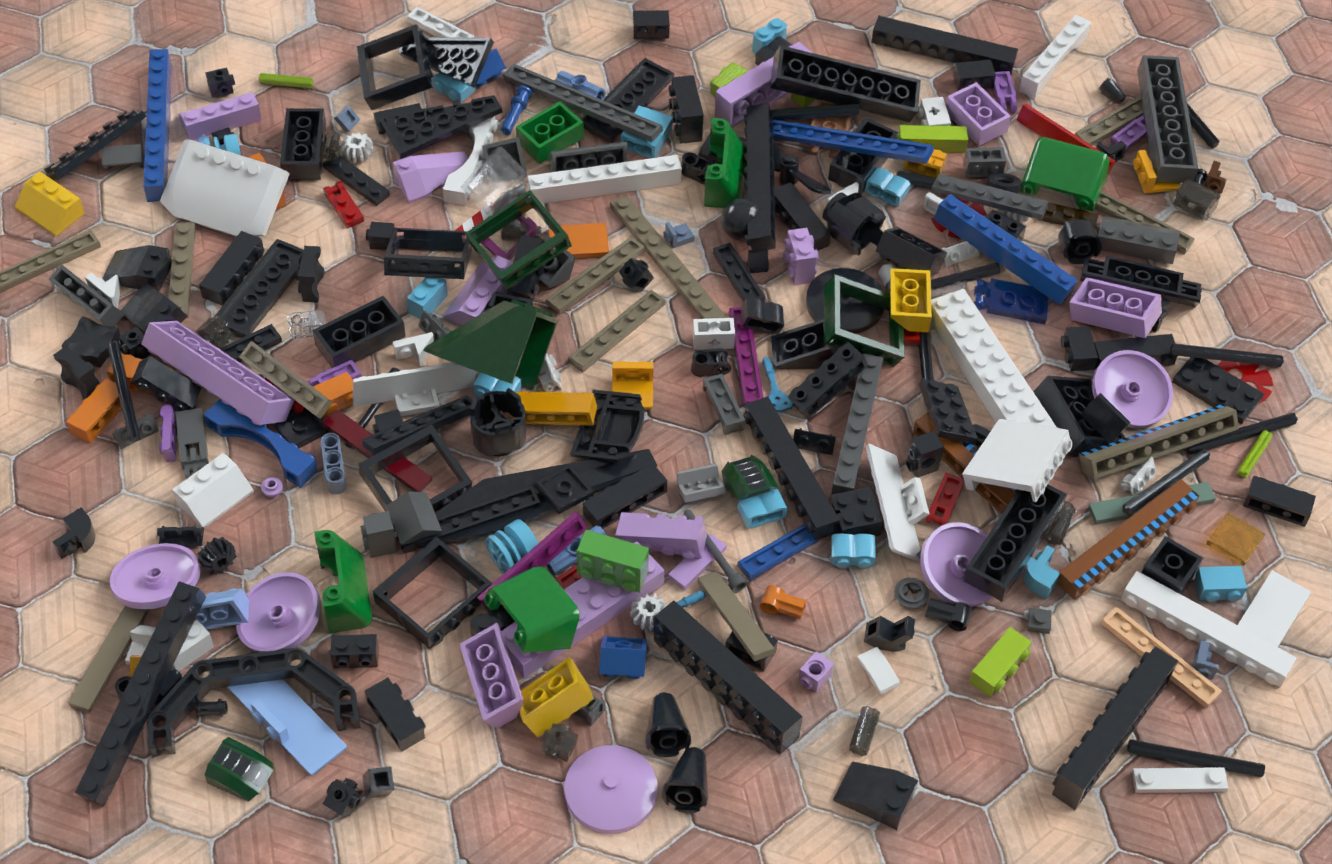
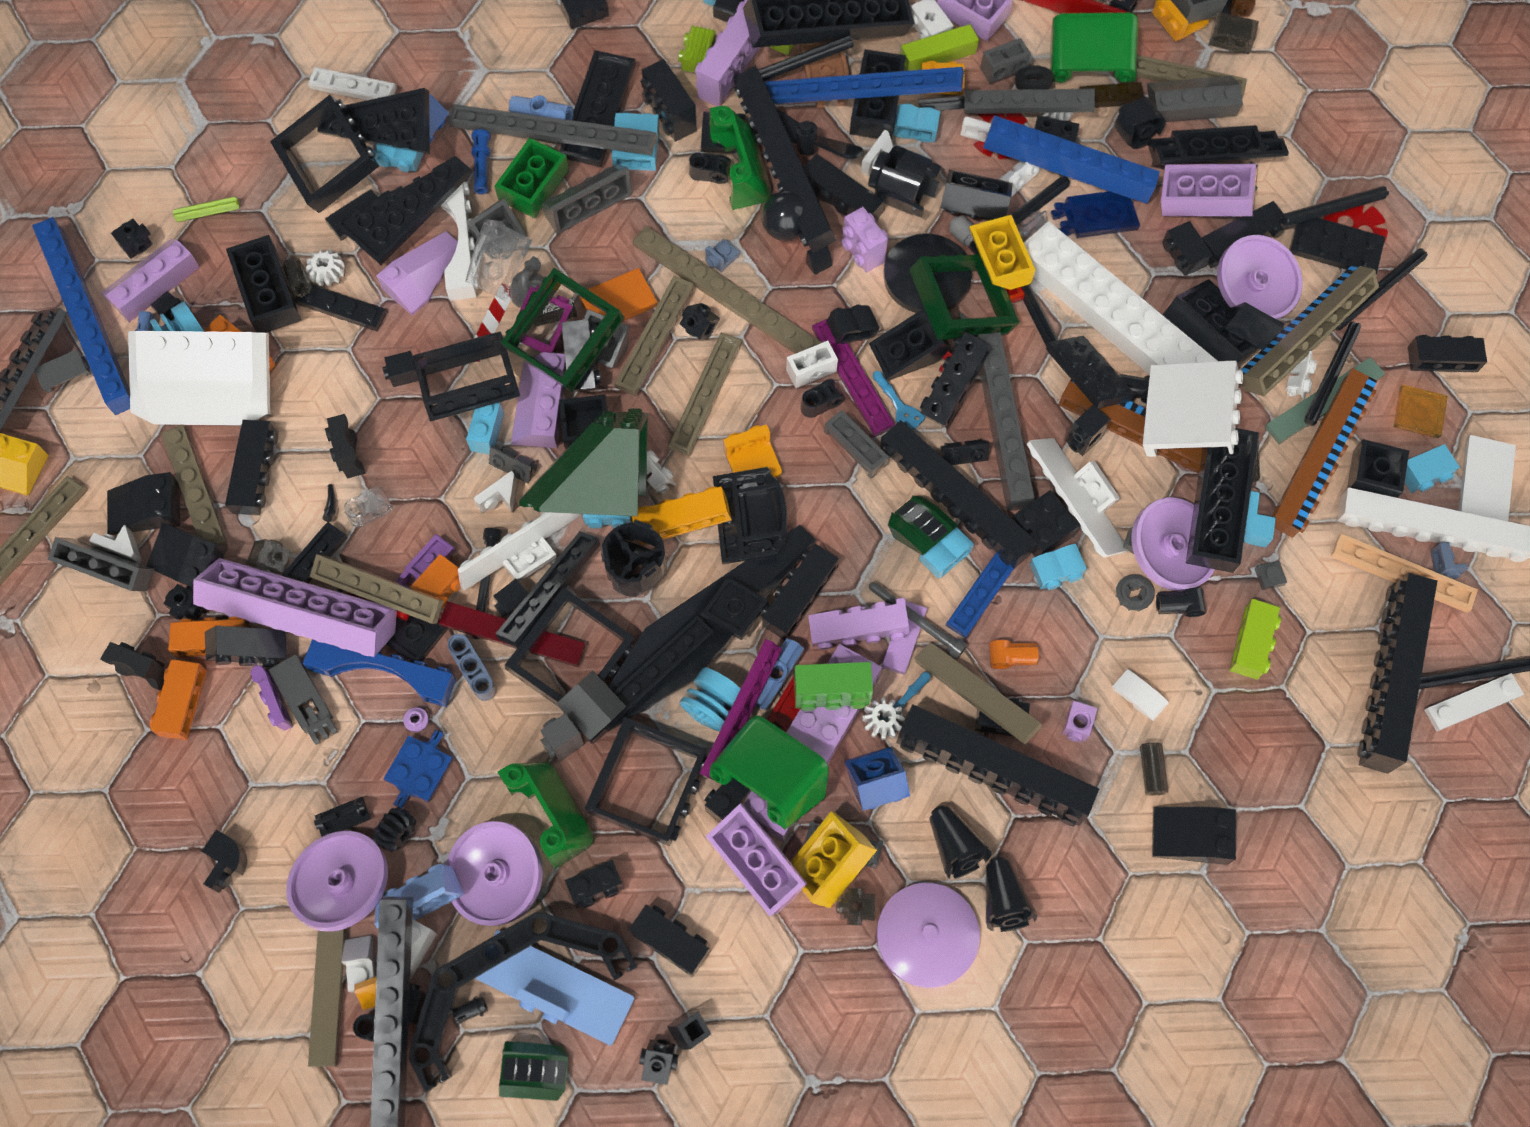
camera: 20 degrees left, 15 degrees up
black brick [61,316,120,368] -> none
black axle [108,340,140,442] -> none
dark grey hinge [112,414,159,449] -> none
white slope [172,453,254,528] -> none
black plate [212,239,304,338] -> none
black brick [313,295,406,368] -> none
red plate [323,181,364,228] -> none
sand blue plate [334,105,360,133] -> none
white brick [528,155,681,204] -> none
light grey bracket [676,464,726,502] -> none
black plate [713,242,765,303] -> none
black brick [864,616,915,652] -> none
red plate [925,472,965,527] -> none
lime axle [1237,430,1273,478] -> none
none -> black helmet [322,484,336,522]
none -> blue plate [384,730,453,809]

